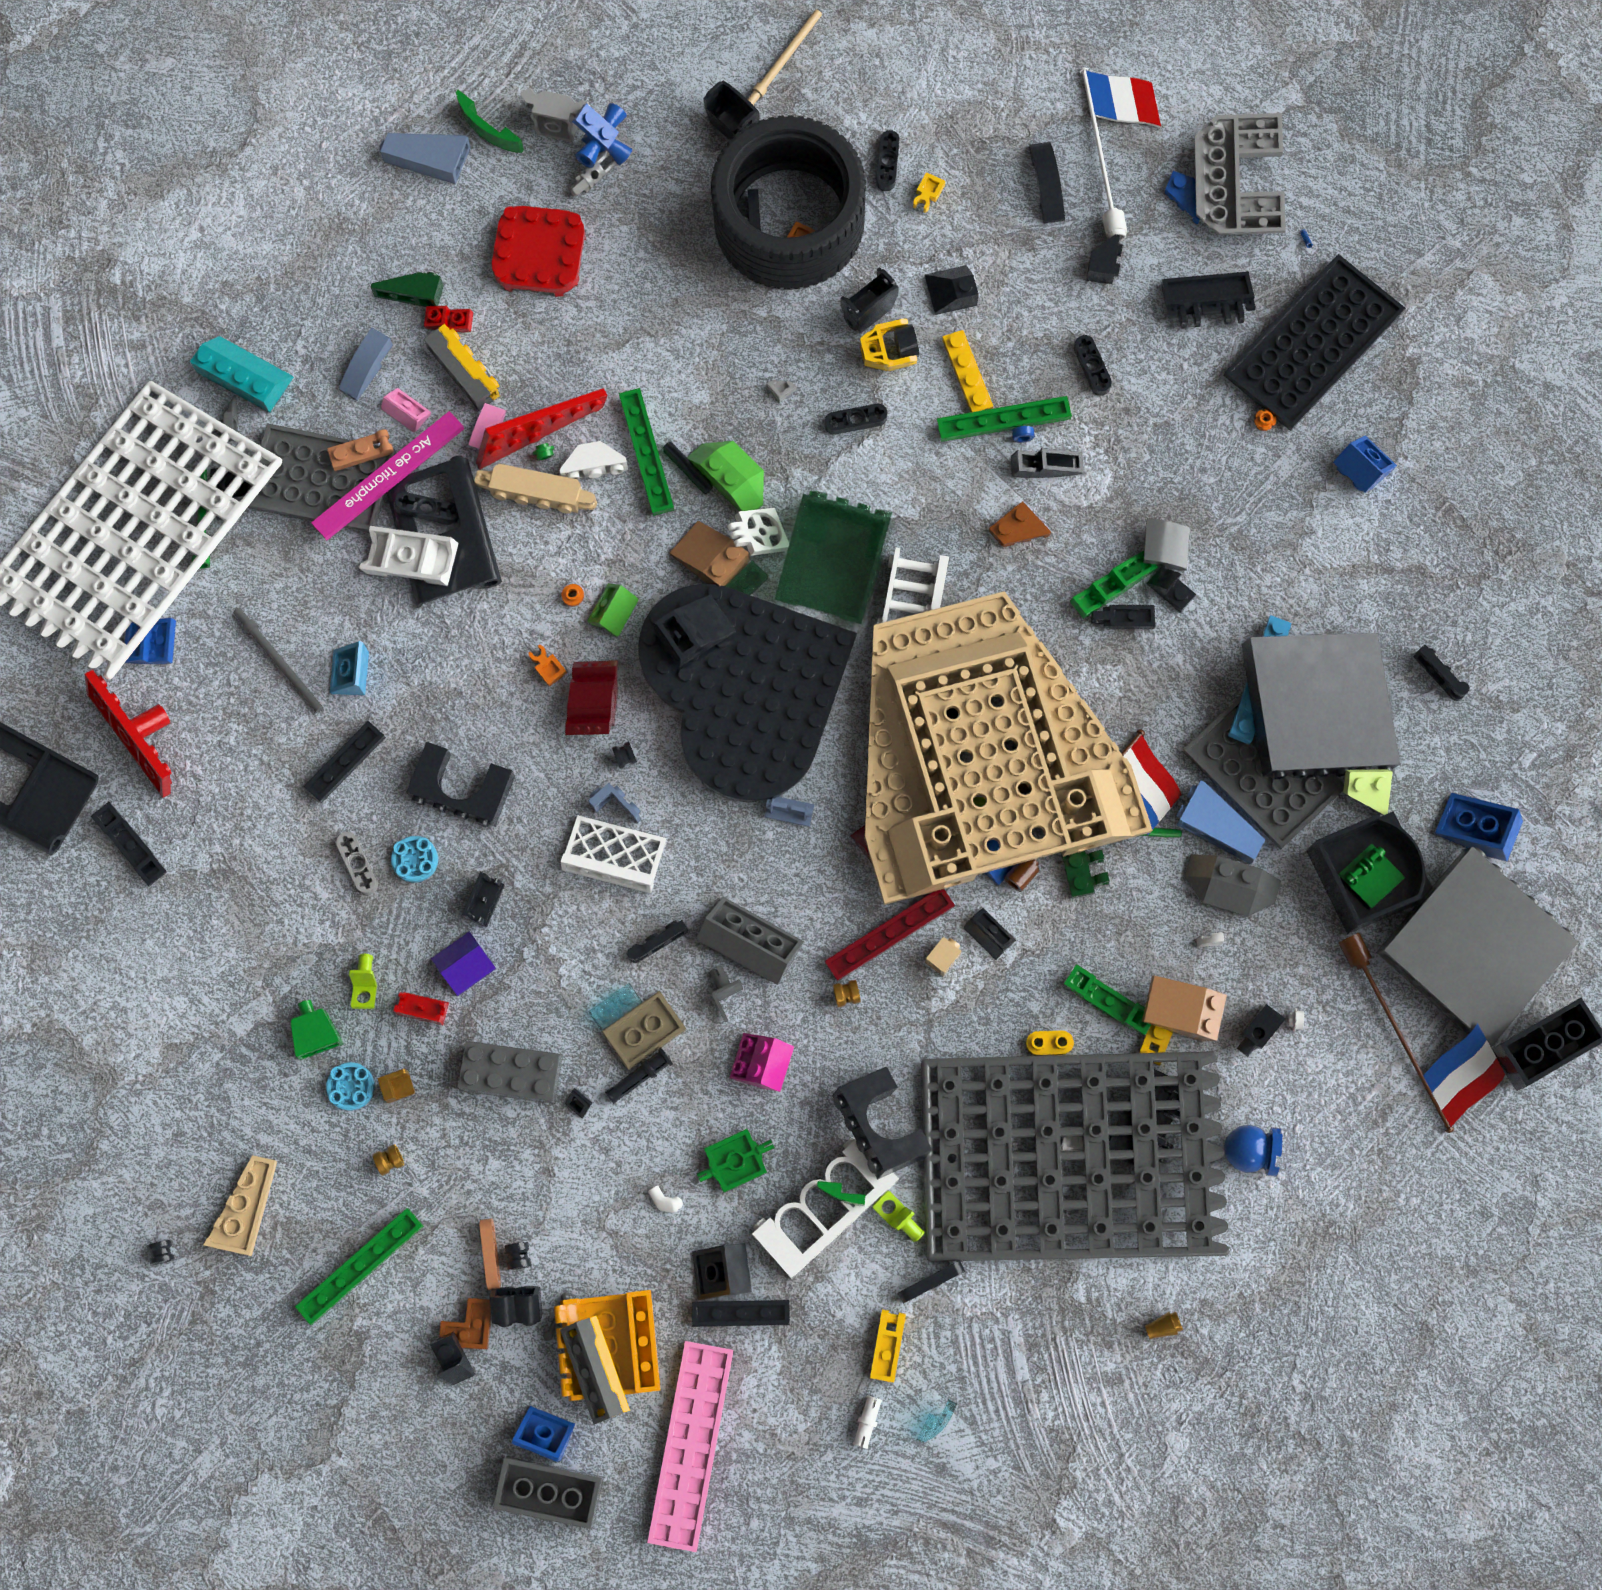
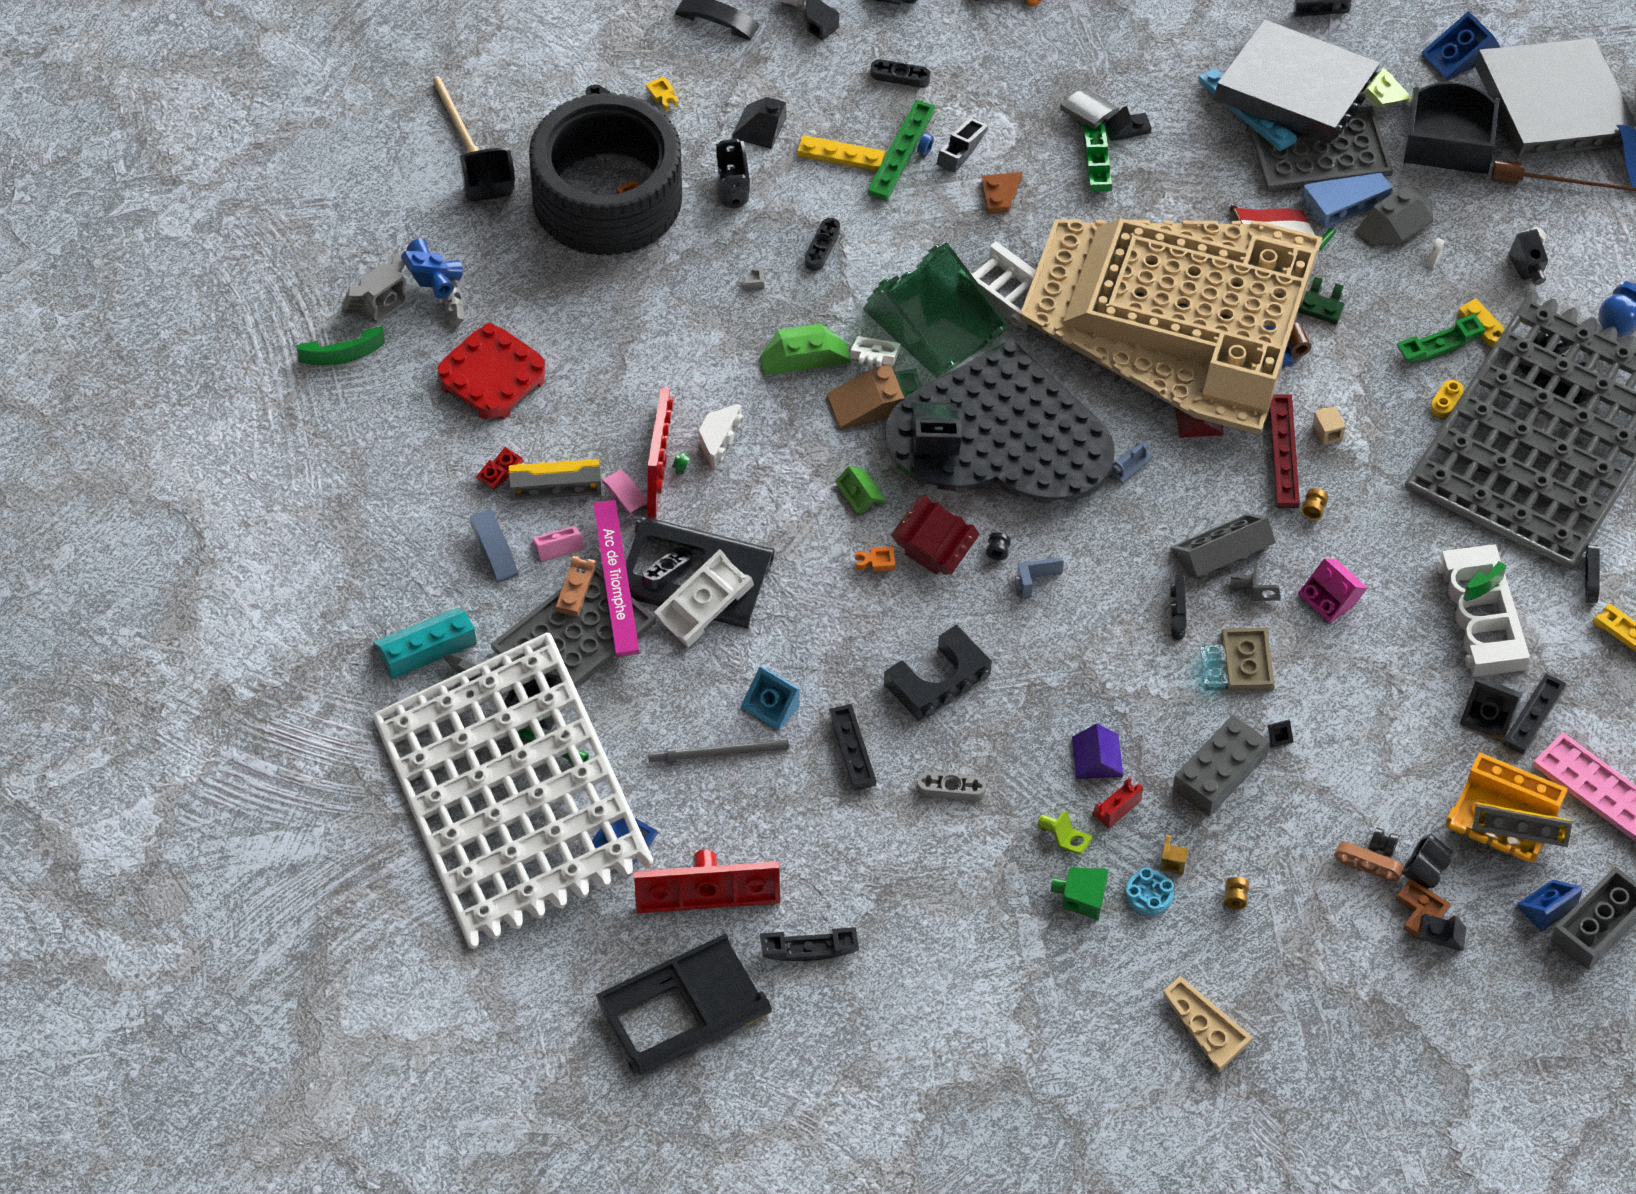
camera: 60 degrees left, 20 degrees down
black wheel [147,1240,175,1265] -> none
green plate [295,1208,424,1325] -> none
dark green slope [370,272,444,307] -> none
sand blue slope [379,133,471,184] -> none
medium azure tile [391,836,438,883] -> none
black hinge [462,872,505,927] -> none
tan hinge [474,464,597,514] -> none
dark grey hinge [543,1292,570,1341] -> none
orange plate [561,584,584,606] -> none
white fence [561,815,666,893] -> none
black pin [605,1047,673,1104] -> none
green plate [619,388,675,516] -> none
white arm [648,1186,683,1213] -> none
black axle [663,442,713,494] -> none
green plate [696,1128,775,1193] -> none
black arch [832,1066,933,1180] -> none
yellow piece [859,319,919,371] -> none
lime bracket [872,1190,924,1242] -> none
black slope [964,908,1016,960] -> none
black hinge [1091,605,1156,629] -> none
medium nougat slope [1142,975,1227,1042] -> none
green hinge [1338,844,1405,909] -> none

